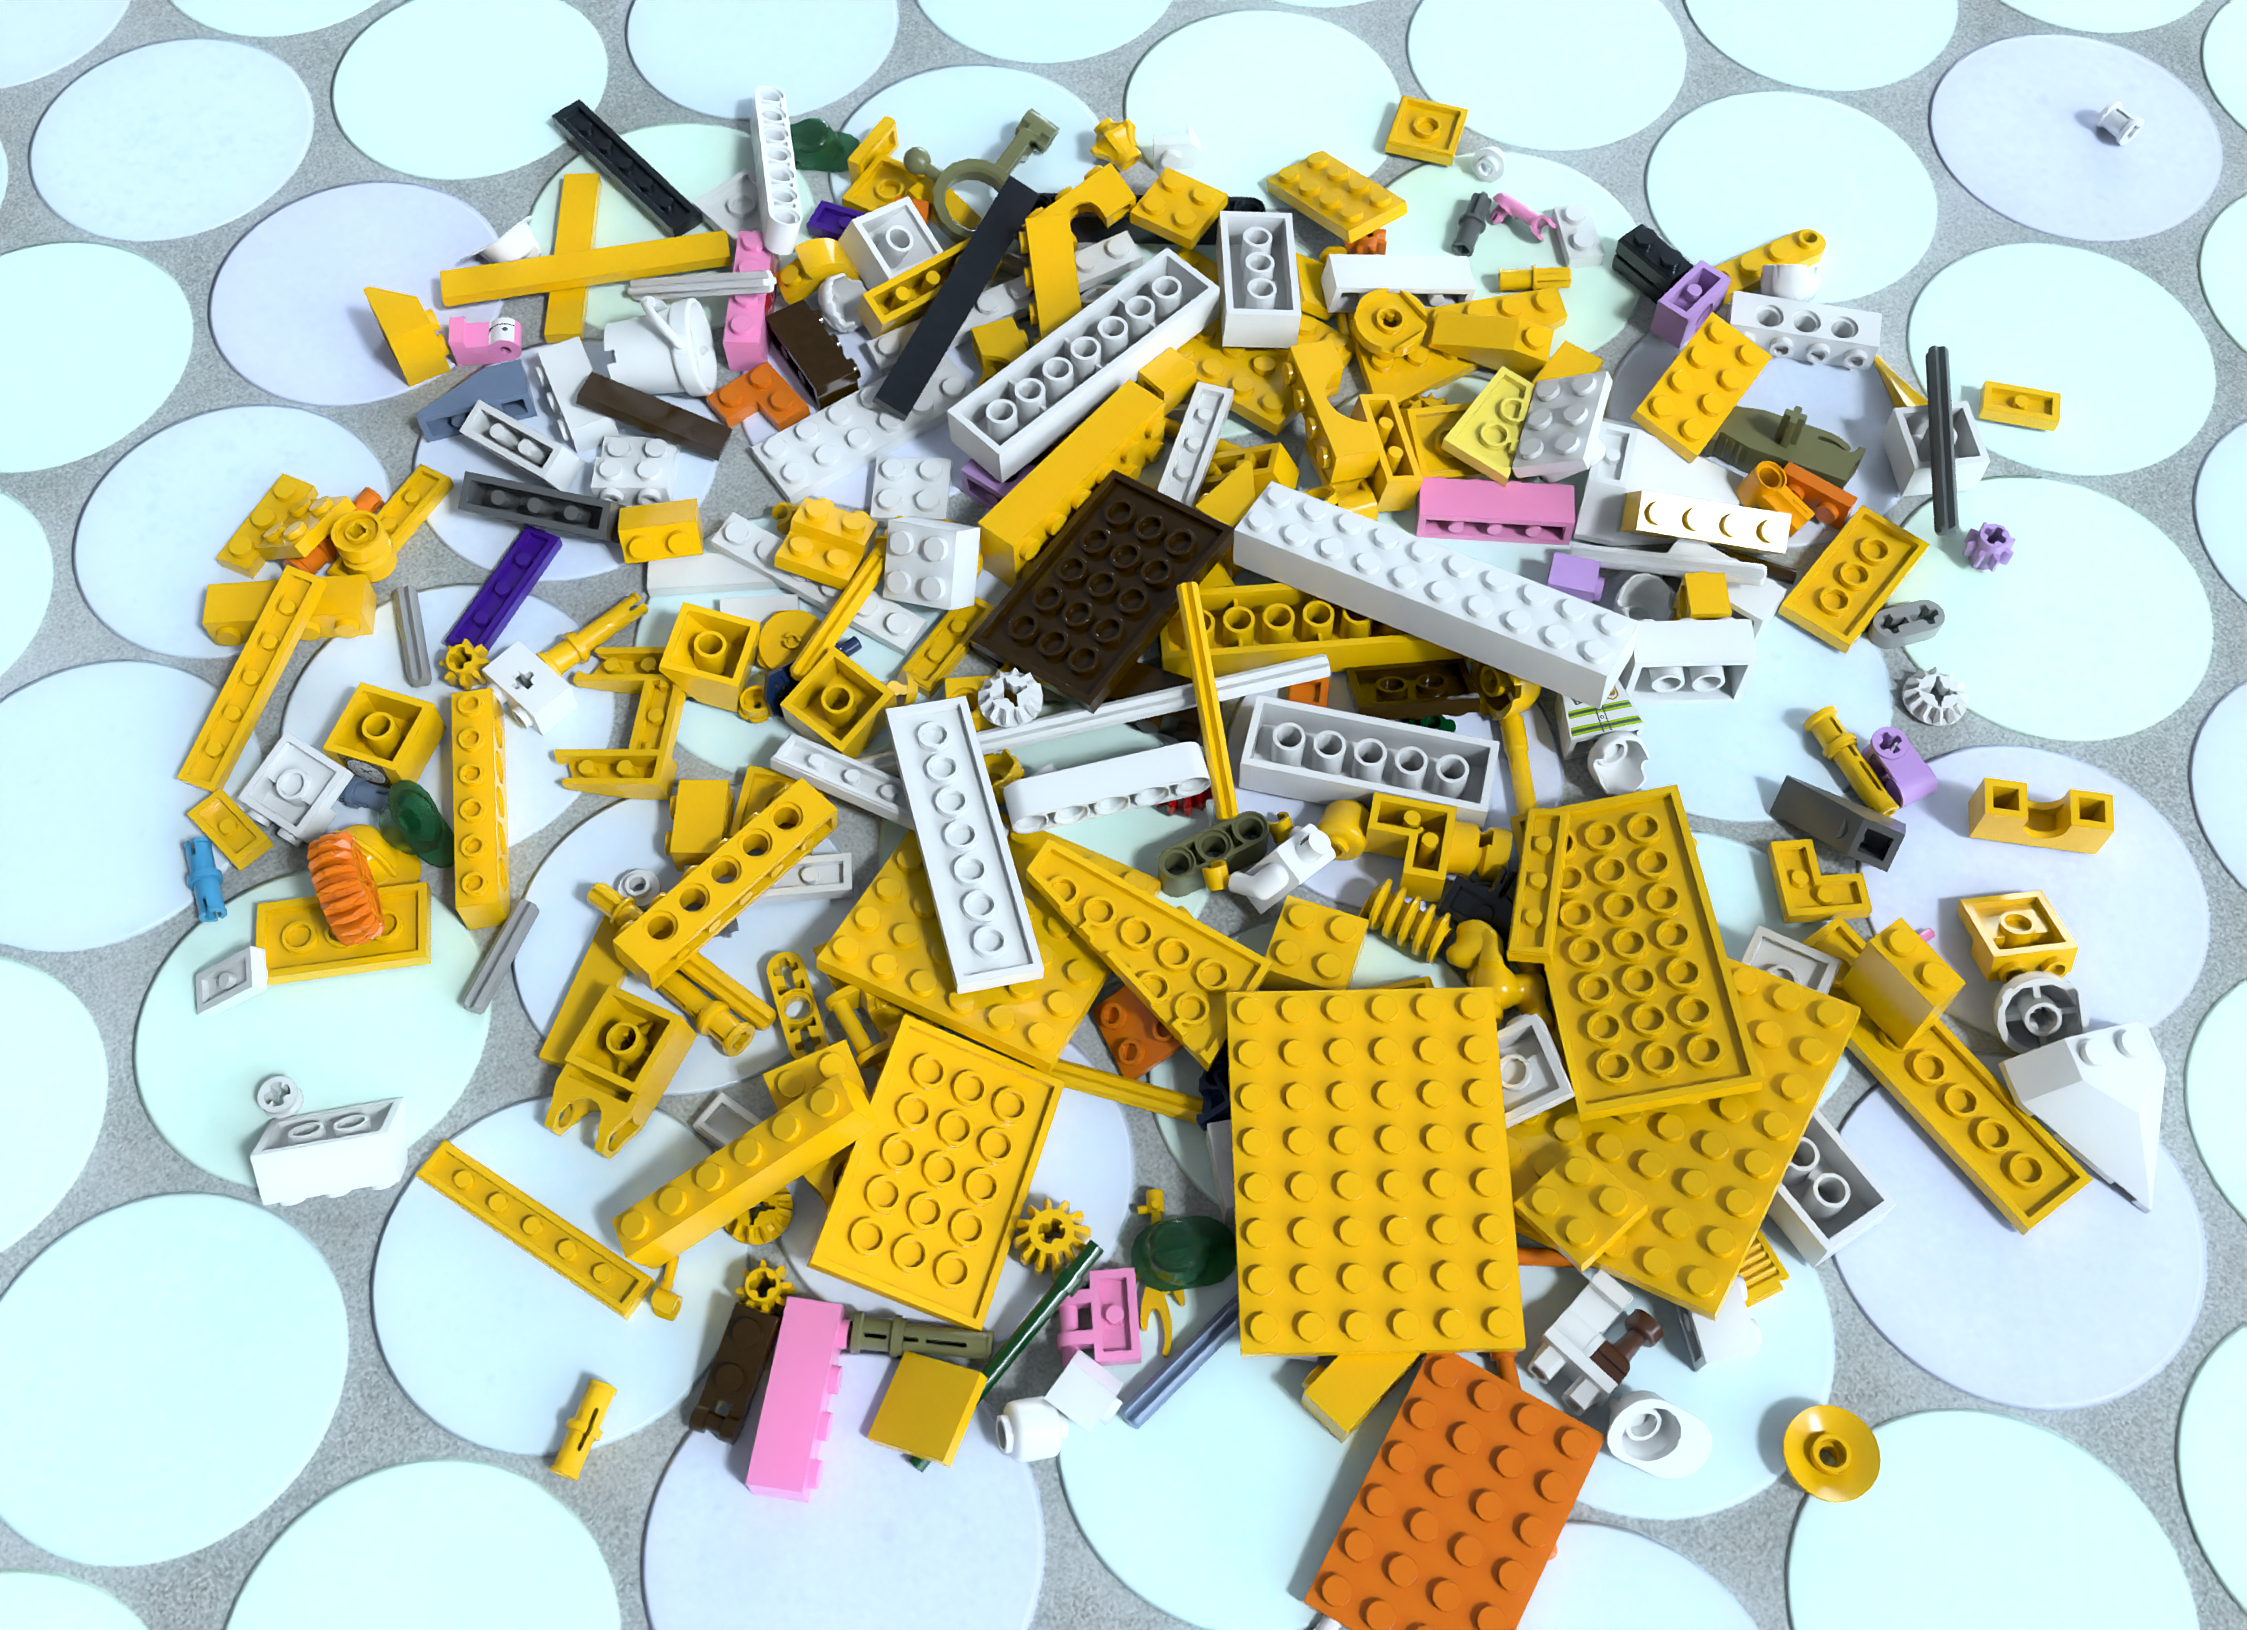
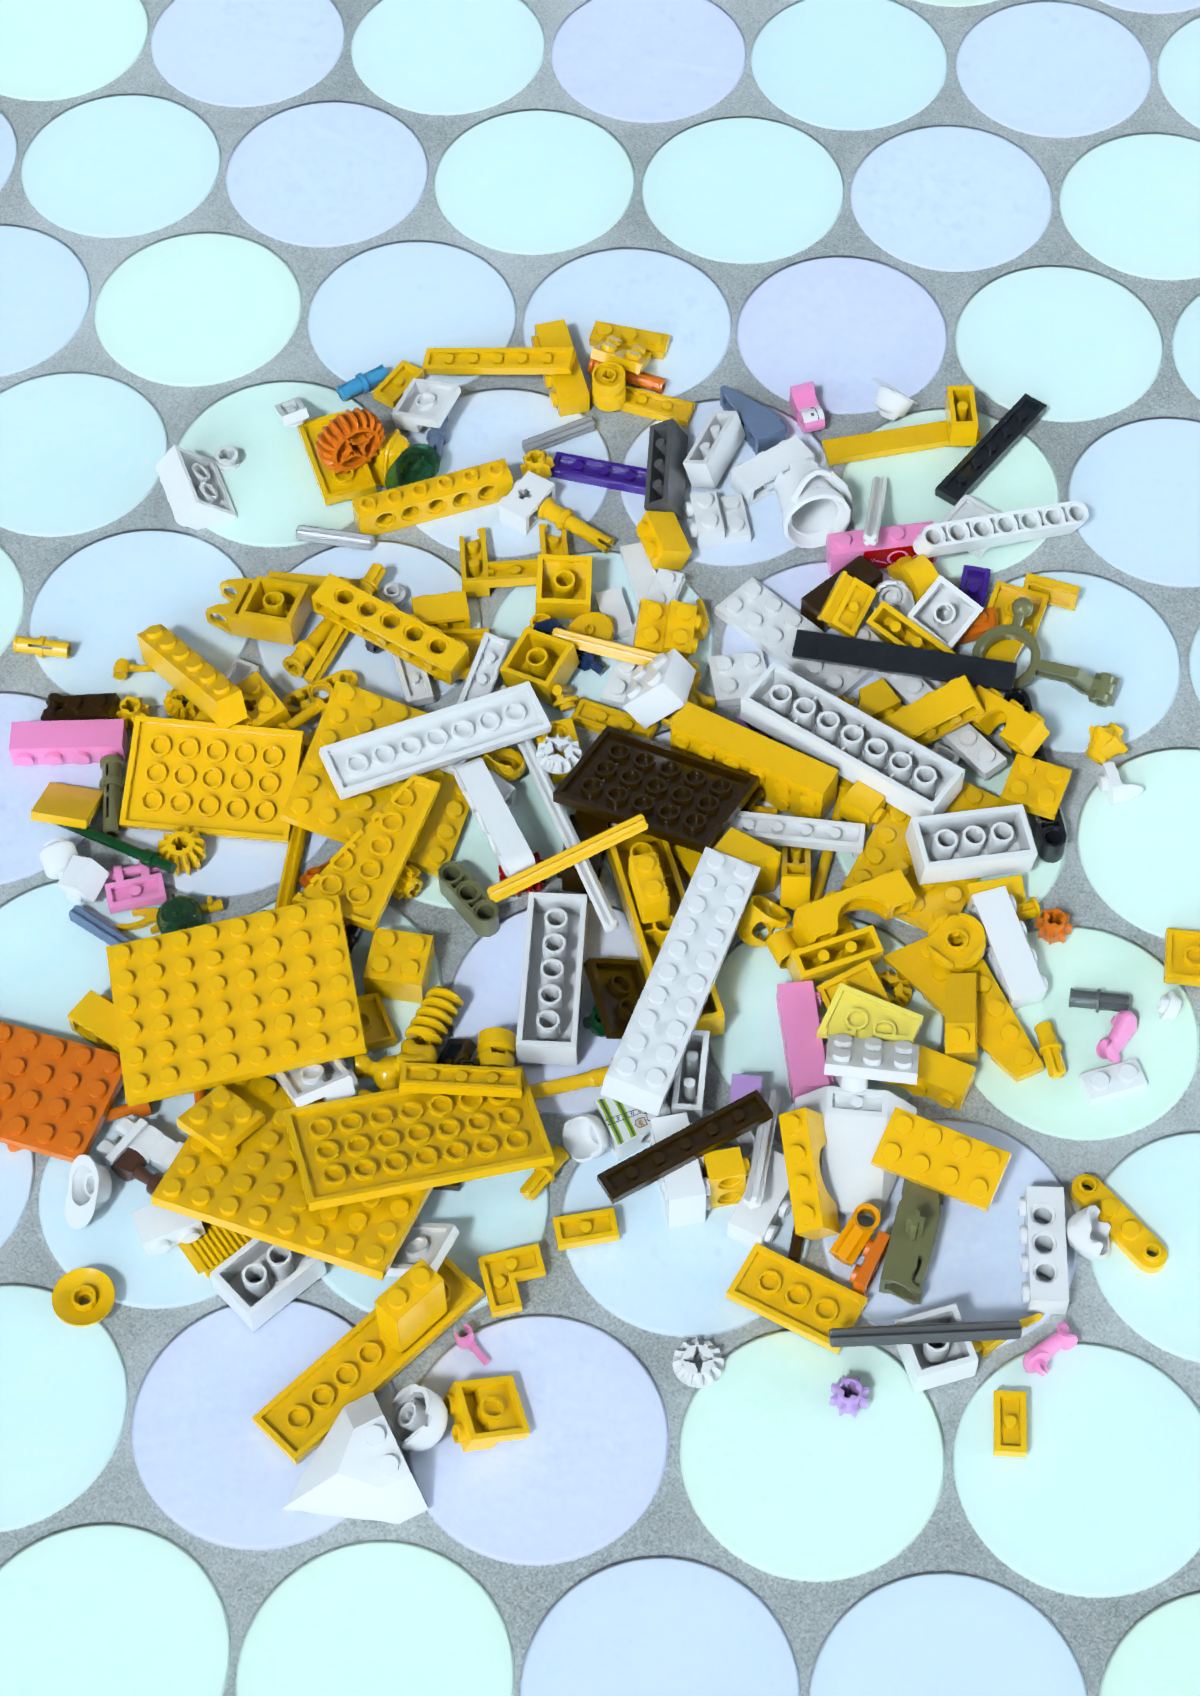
camera: 80 degrees right, 5 degrees down
yellow brick [322,682,447,795] -> none
yellow slope [363,286,451,387] -> none
yellow tile [415,1139,655,1321] -> none
yellow tile [440,230,732,307] -> none
dark brown tile [576,371,733,461] -> none
orange plate [706,361,810,432] -> none
clear green piece [790,117,861,172] -> none
white torso [1202,812,1336,915] -> none
yellow plate [1266,150,1407,244] -> none
orange tile [1287,677,1330,708] -> none
yellow head [1316,799,1370,861] -> none
yellow brick [1364,792,1457,903] -> none
black brick [1612,224,1695,304] -> none
lavender brick [1649,259,1731,349] -> none
dark grey slope [1770,775,1906,872] -> none
yellow pin [1803,705,1899,817] -> none
lavender piece [1861,726,1937,810] -> none
light grey beam [1868,600,1945,649] -> none
yellow arch [1968,777,2115,855] -> none
none -> yellow plate [552,1207,619,1251]
none -> dark brown tile [597,1090,773,1204]
none -> yellow brick [628,852,670,924]
none -> yellow plate [817,571,877,638]
none -> yellow brick [944,385,978,447]
none -> bright pink piece [1022,1322,1078,1376]

